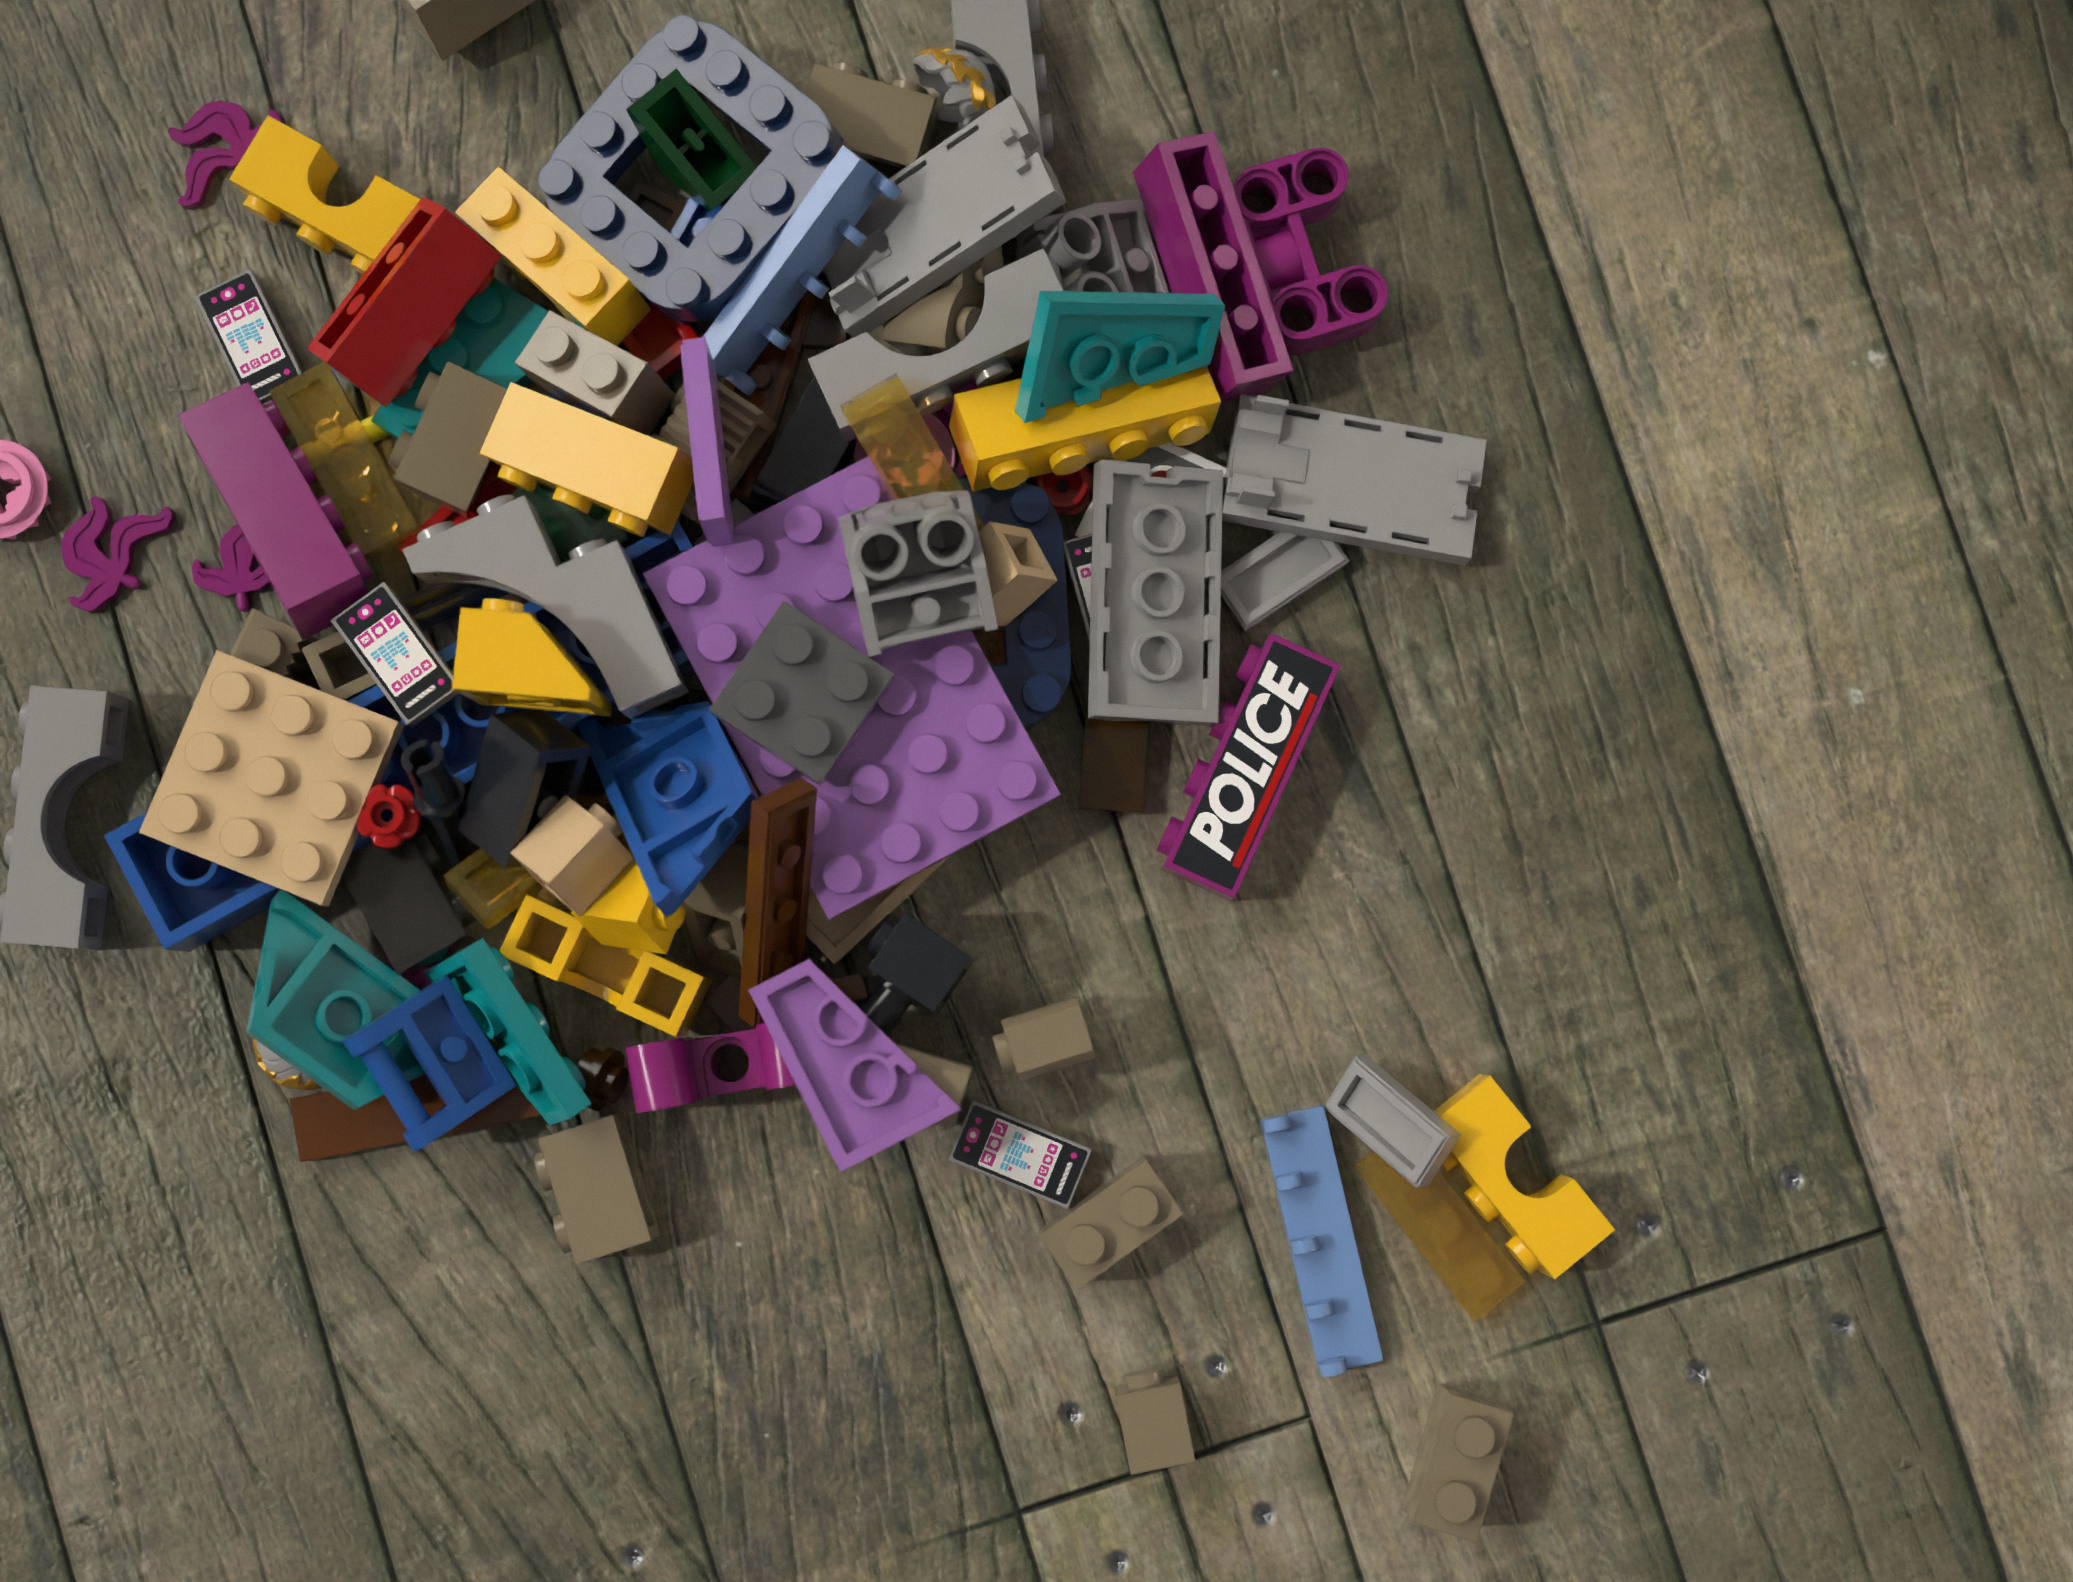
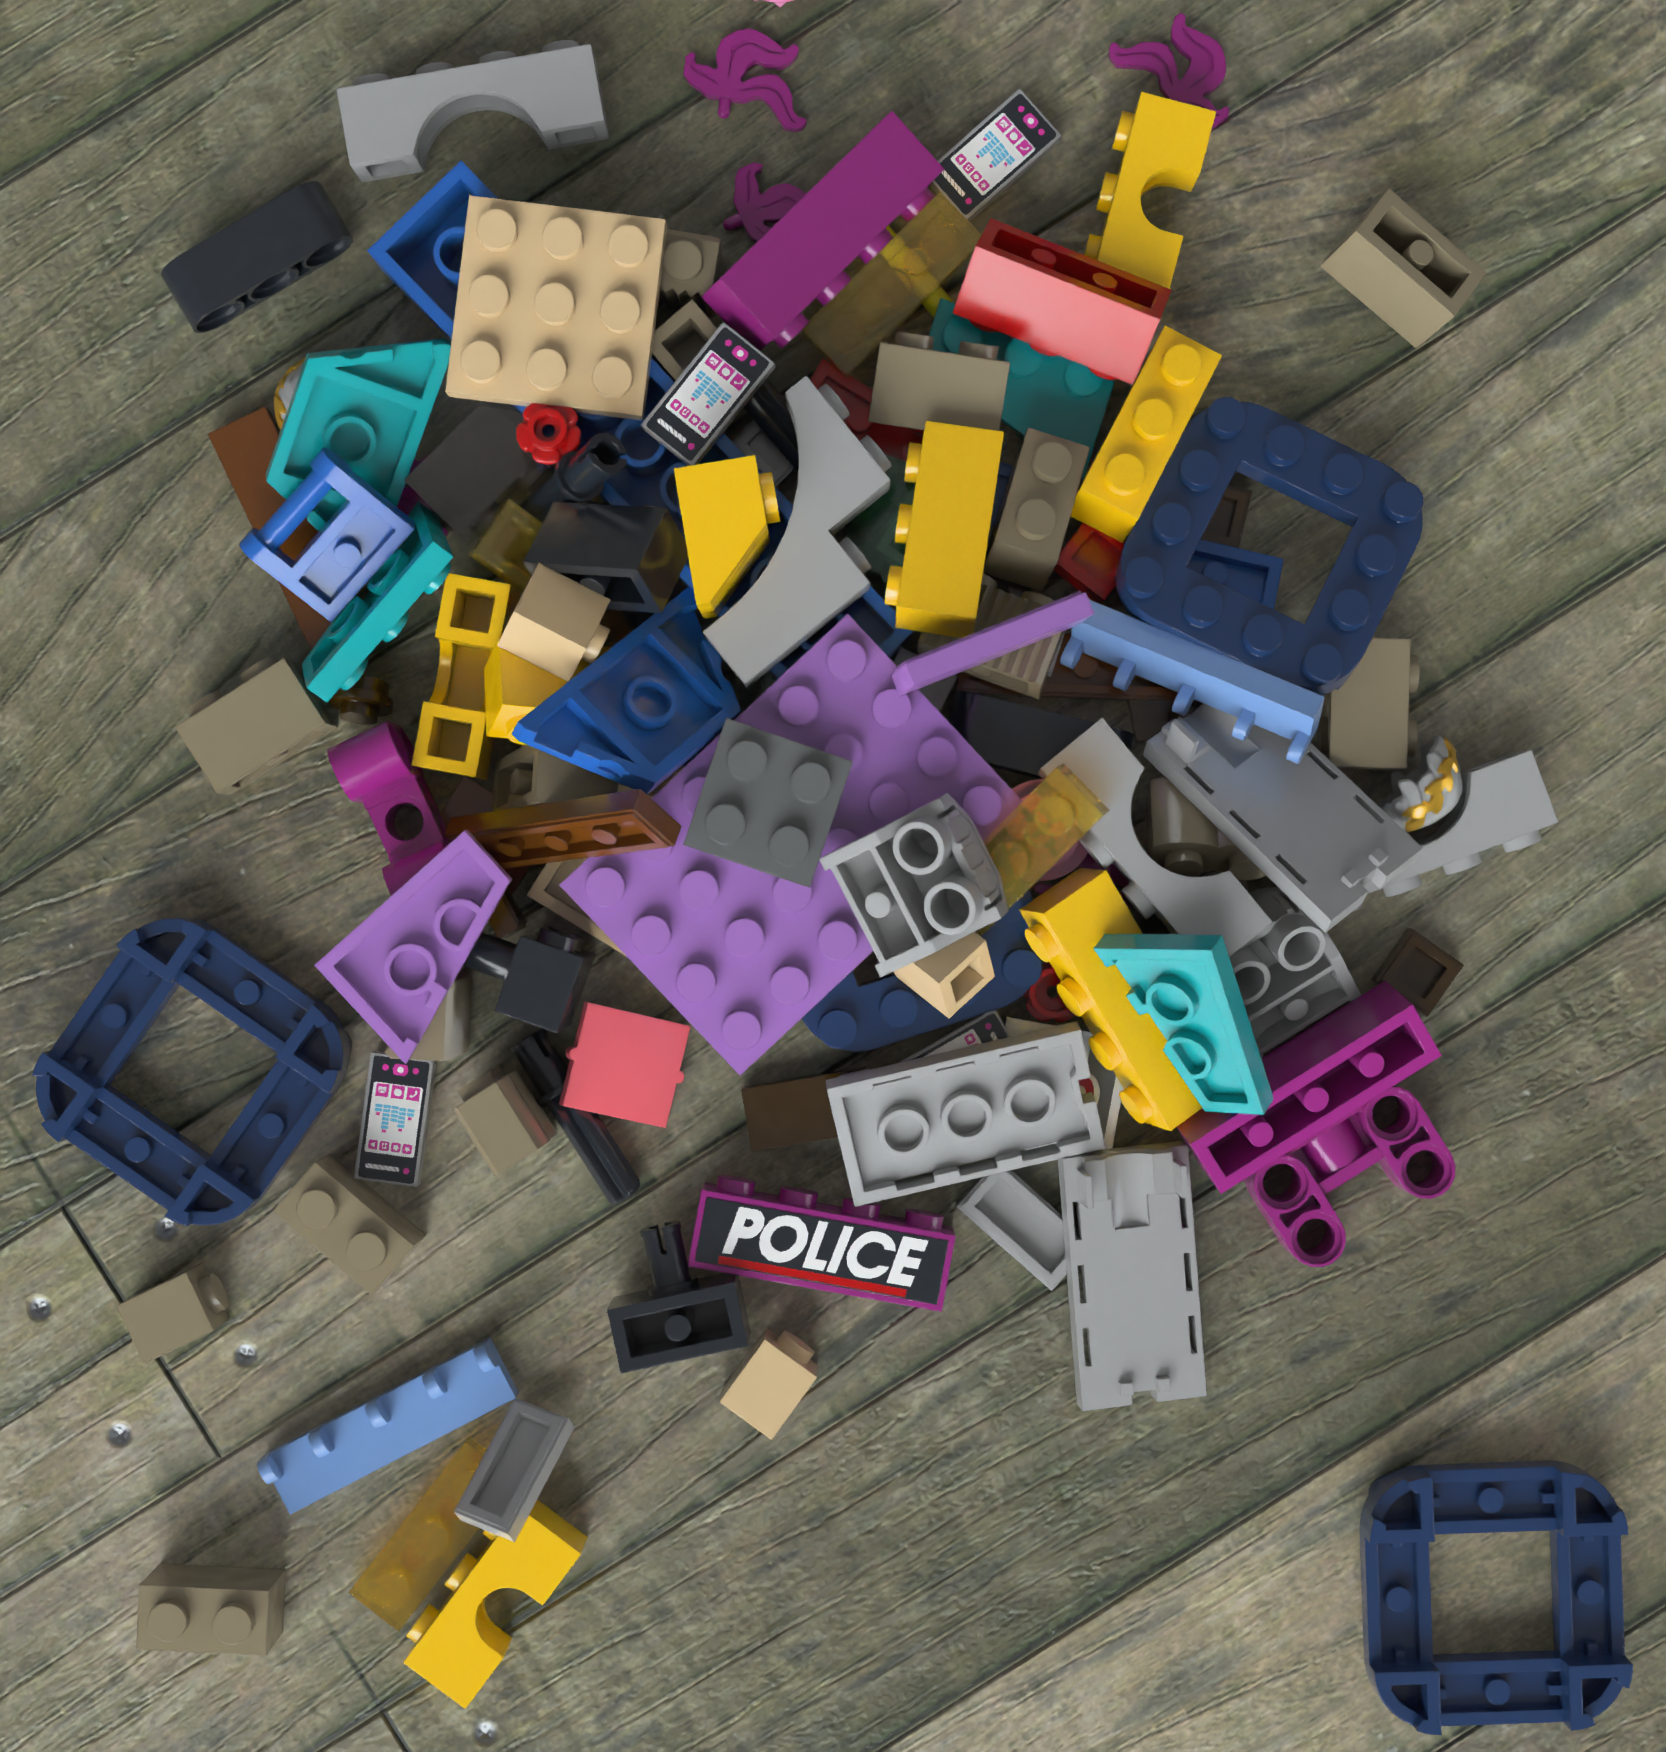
camera: 75 degrees right, 5 degrees up
dark green slope [626,68,757,212] -> none
none -> dark blue plate [32,918,352,1226]
none -> black beam [161,181,353,333]
none -> black axle [509,1028,641,1204]
none -> coral piece [559,1001,691,1128]
none -> black brick [607,1221,751,1374]
none -> tan brick [719,1328,818,1440]
none -> dark blue plate [1359,1460,1633,1735]
none -> dark brown tile [1371,928,1464,1017]

